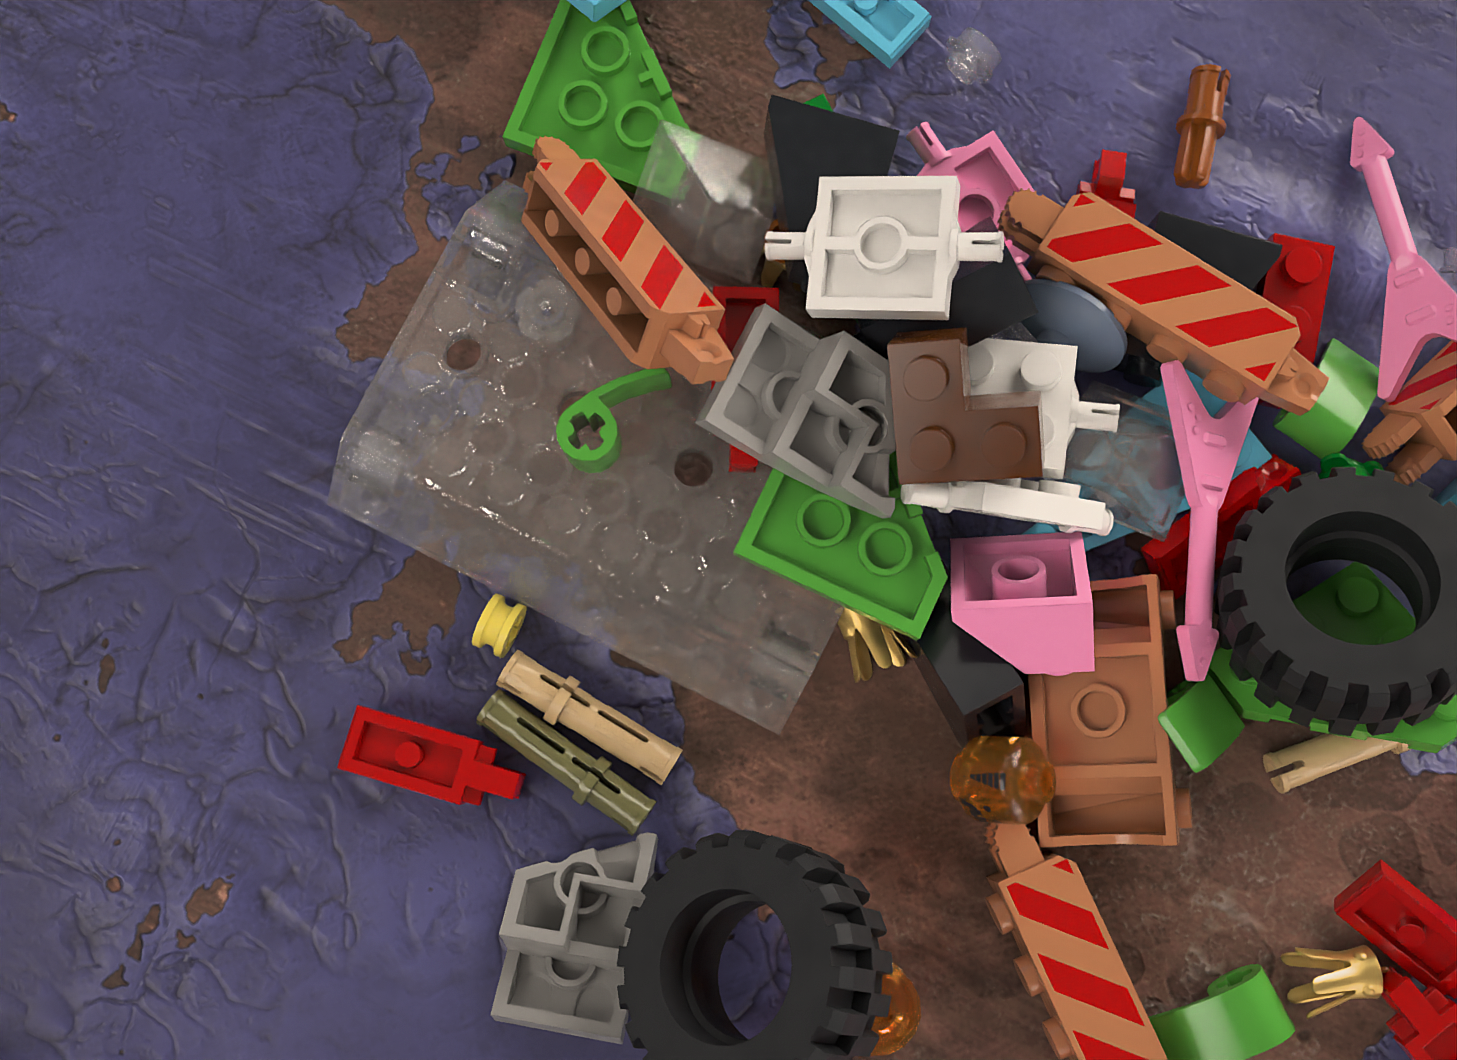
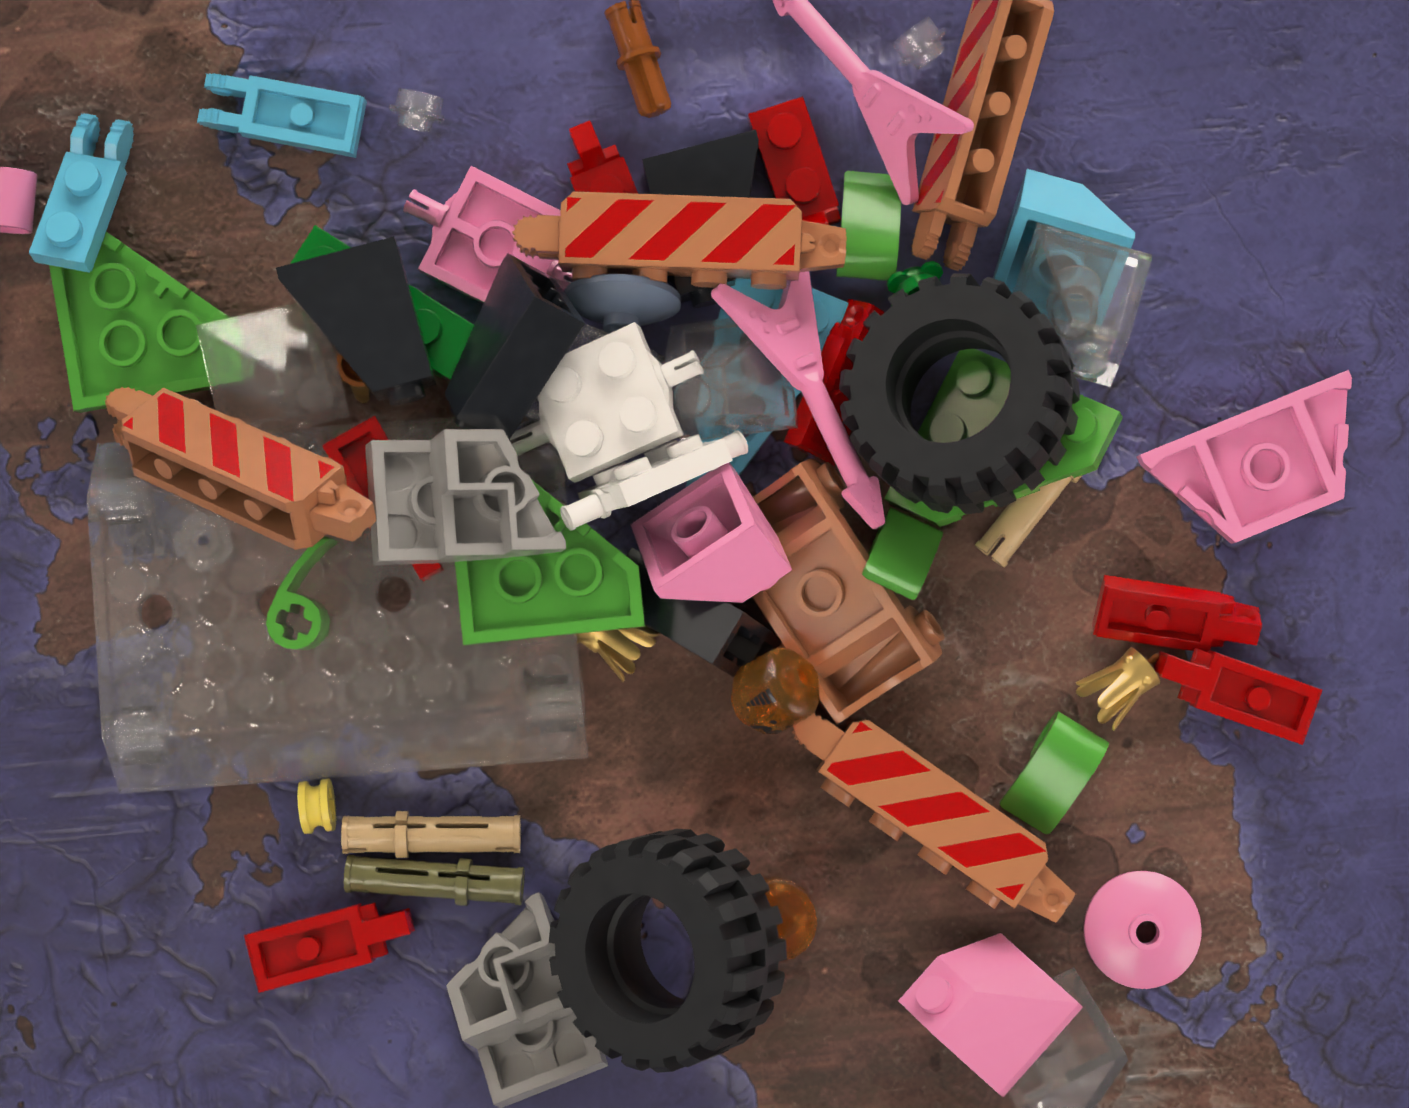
camera: 30 degrees left, 5 degrees up
white plate [765,176,1004,320] -> none
reddish brown brick [887,327,1045,485] -> none

